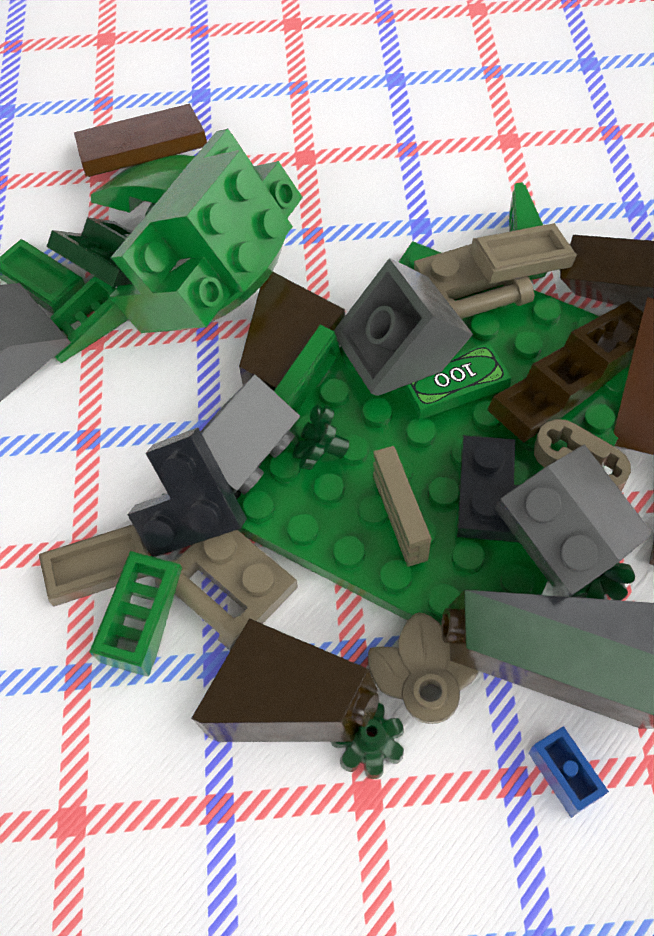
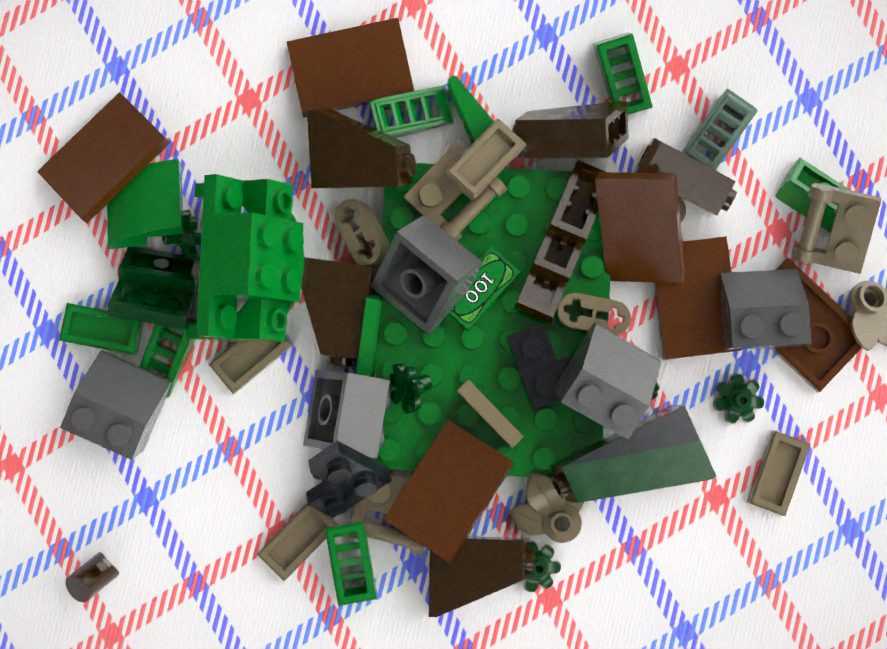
camera: 35 degrees left, 25 degrees up
blue piece [528,726,609,818] -> none
none -> dark tan tile [208,336,293,394]
none -> reddish brown tile [287,18,414,118]
none -> dark brown slope [307,108,416,189]
none -> dark tan beam [335,199,390,268]
none -> green slope [369,85,453,138]
none -> reddish brown tile [383,420,515,563]

